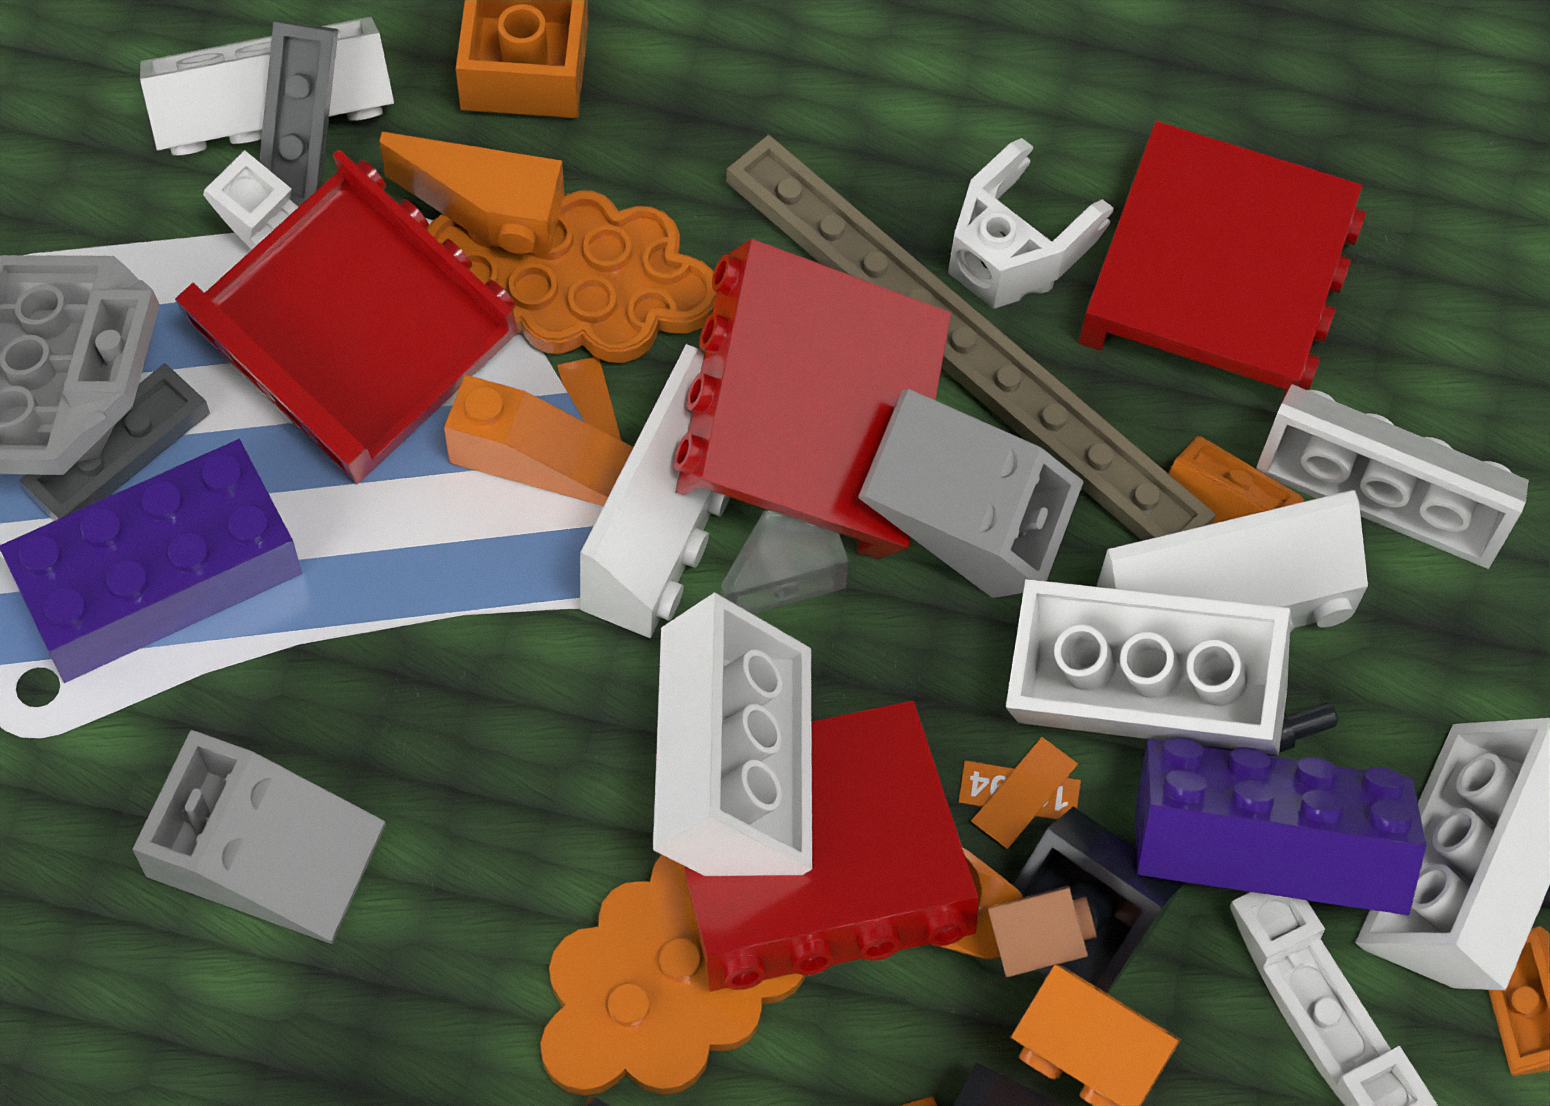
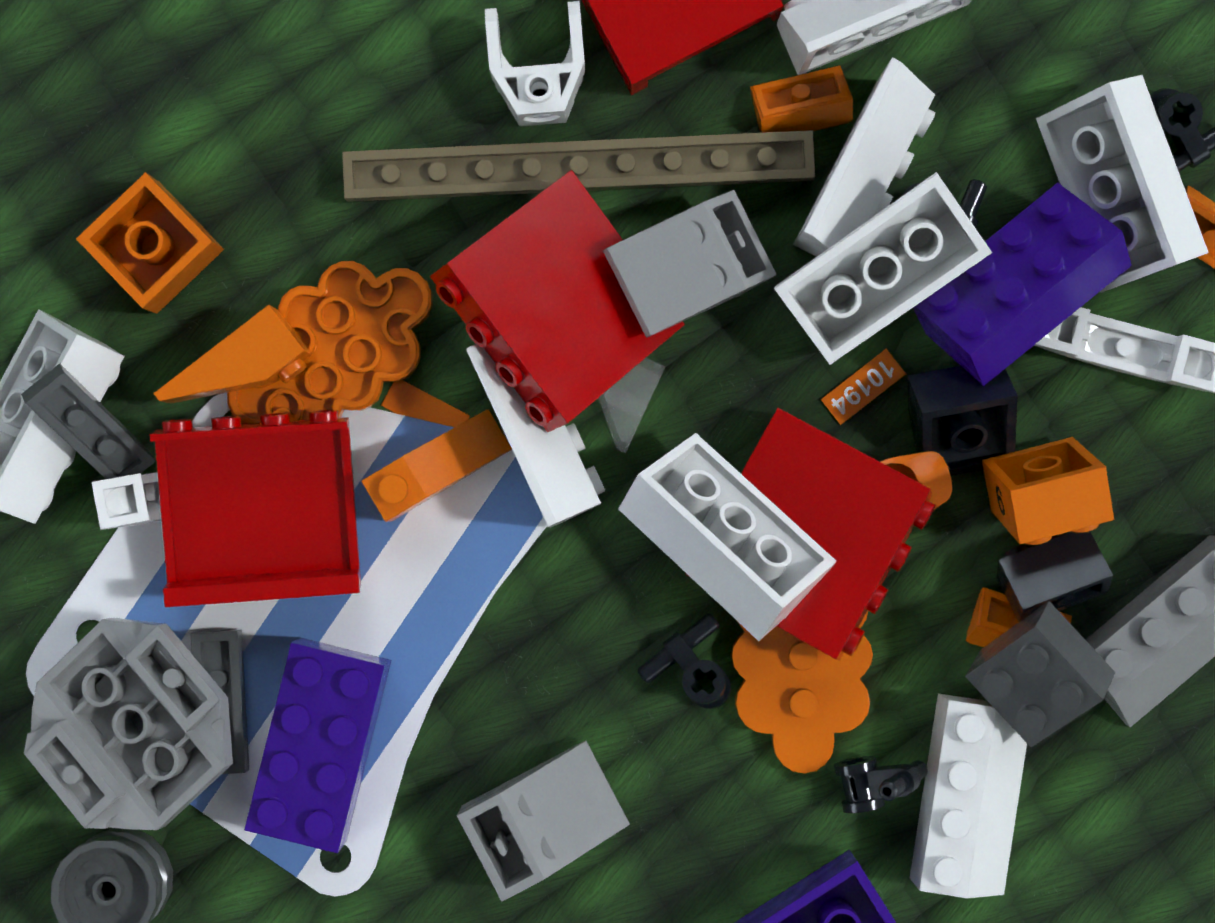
camera: 50 degrees left, 25 degrees up
orange sticker [971,737,1078,849] -> none
nougat brick [988,886,1097,977] -> none
none -> black piece [637,613,731,709]

